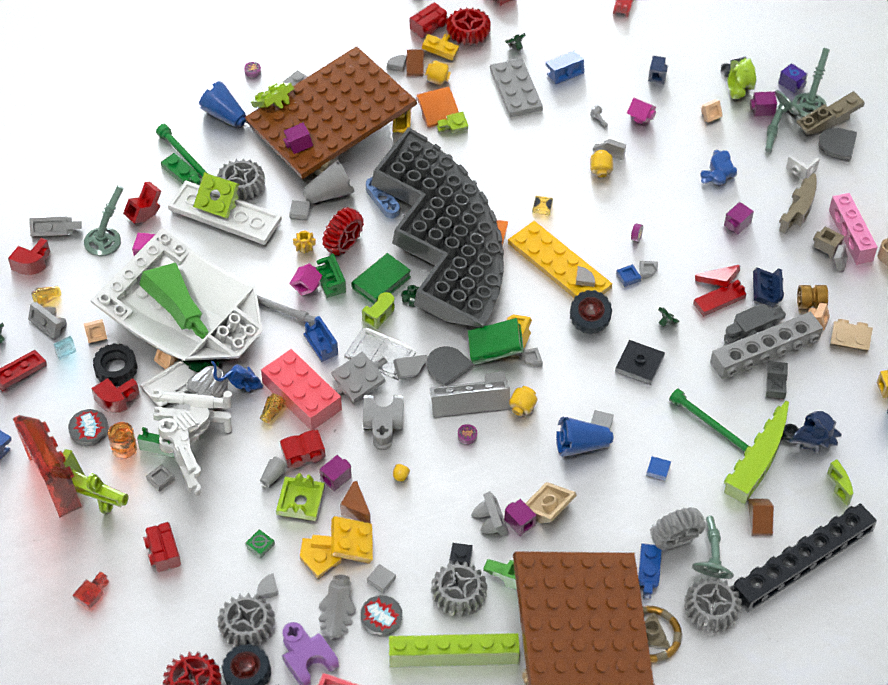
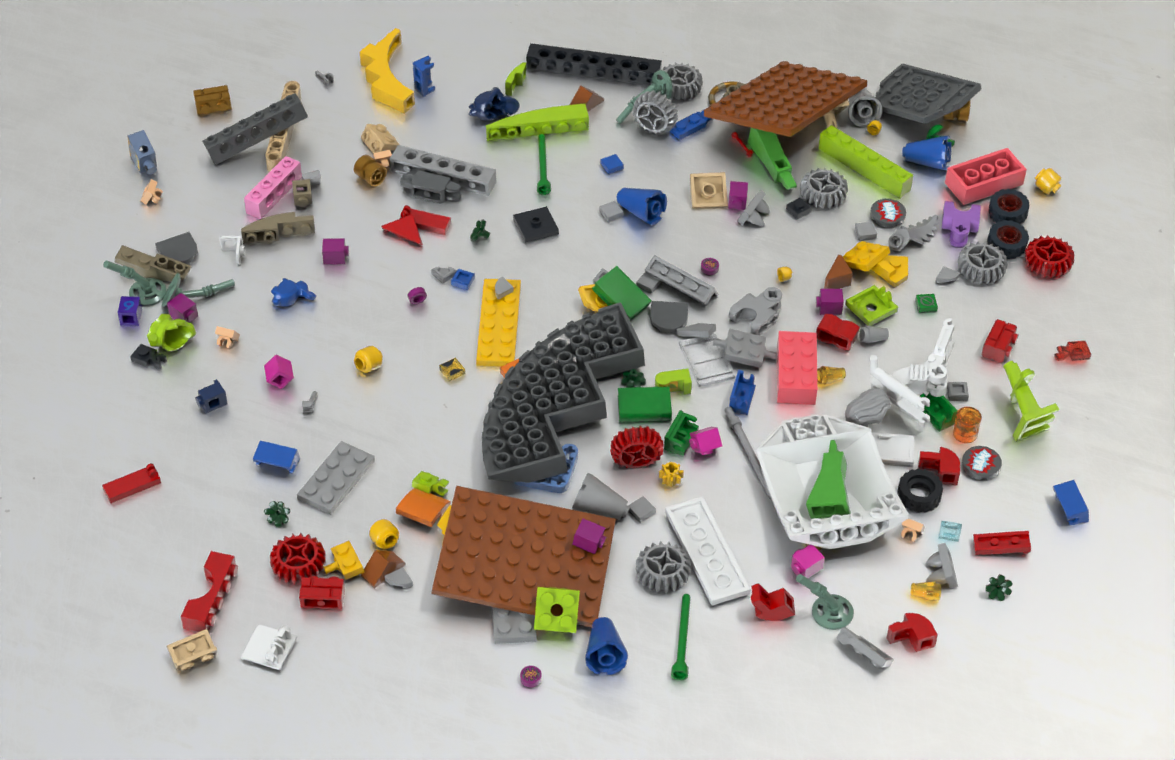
camera: 135 degrees left, 5 degrees down
clear red windscreen [12,415,82,518] -> none
green hinge [160,153,201,186] -> none
lime piece [193,172,239,219] -> none
blue animal [211,361,263,392] -> none
yellow head [509,386,538,416] -> none
black wheel [570,290,612,334] -> none
light grey tile [592,139,626,161] -> none
dark blue bracket [753,267,784,308] -> none
dark grey slope [766,361,788,399] -> none

